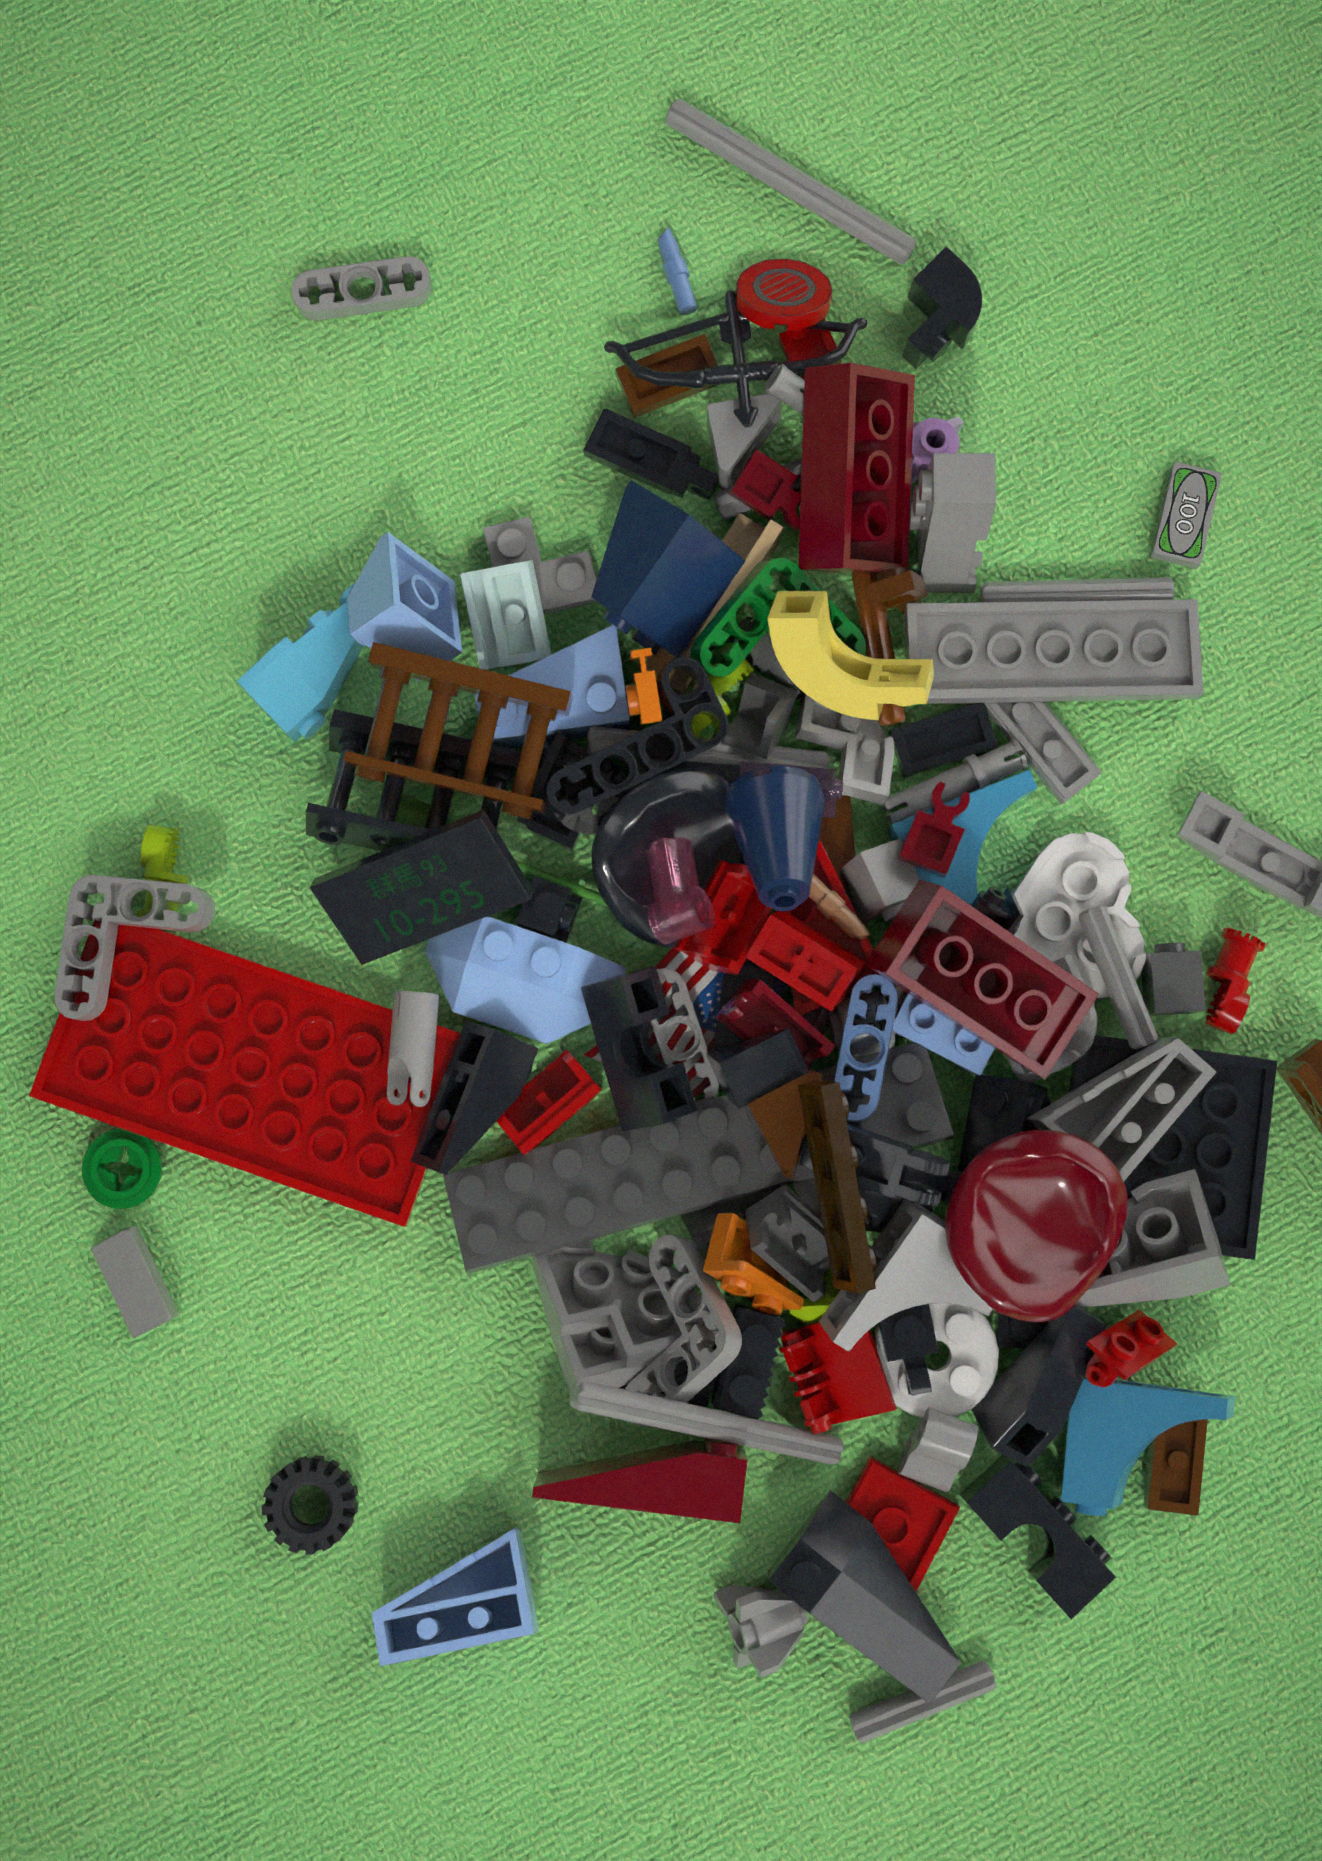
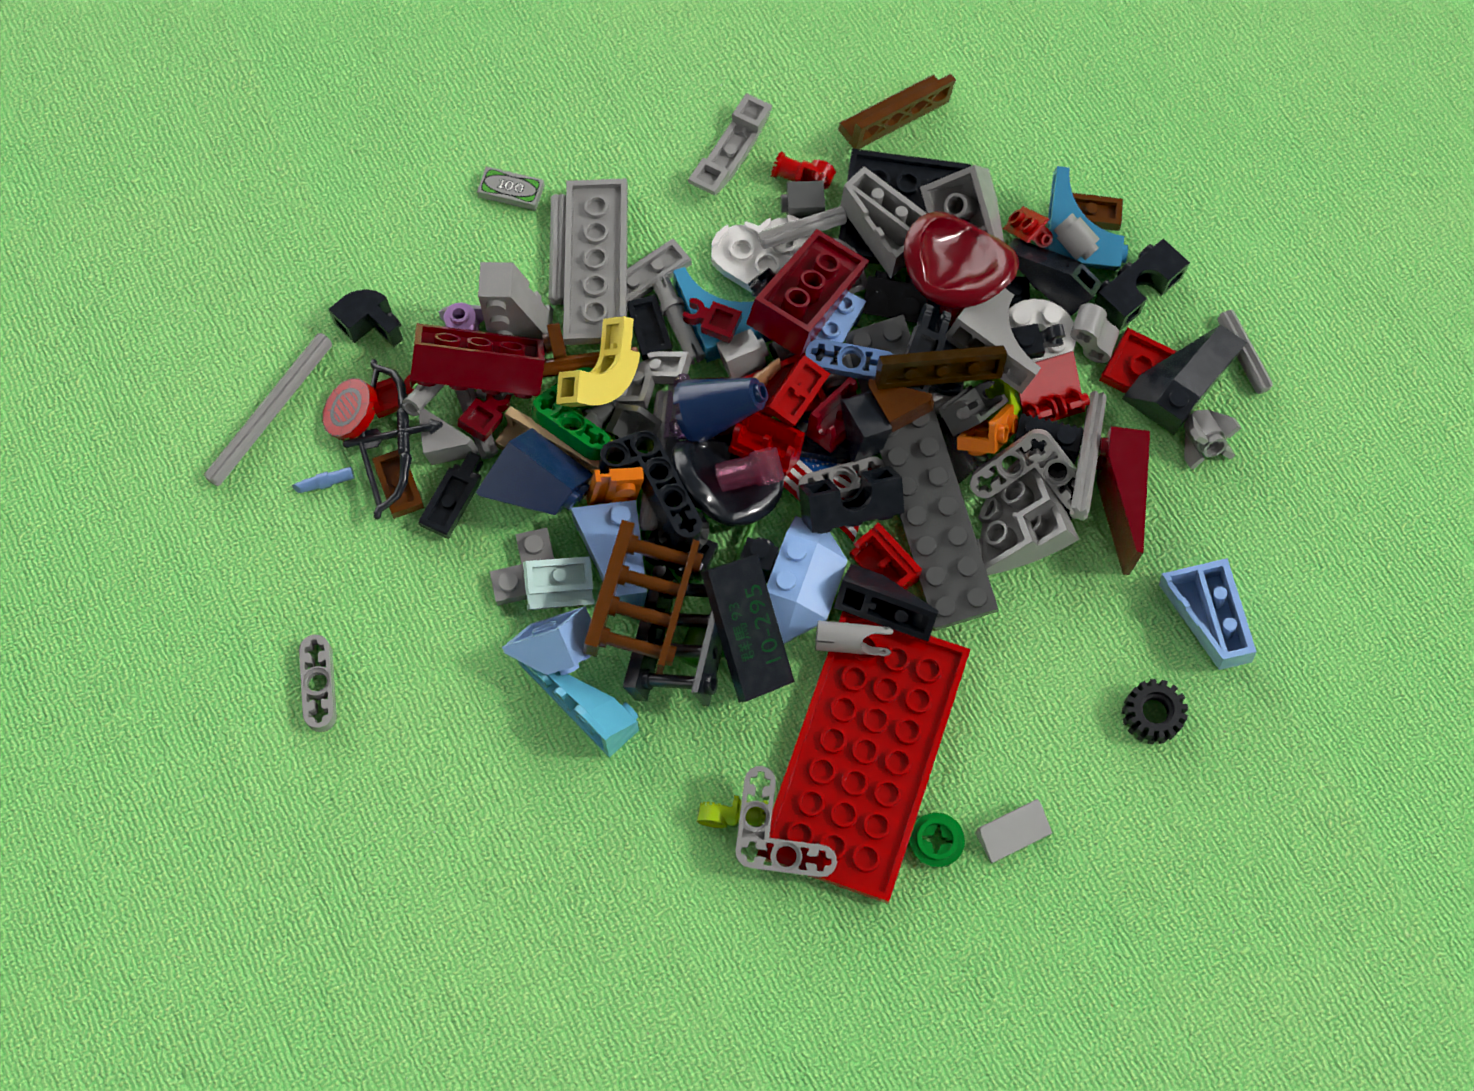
camera: 90 degrees left, 15 degrees down
none -> light grey brick [1054,213,1100,260]

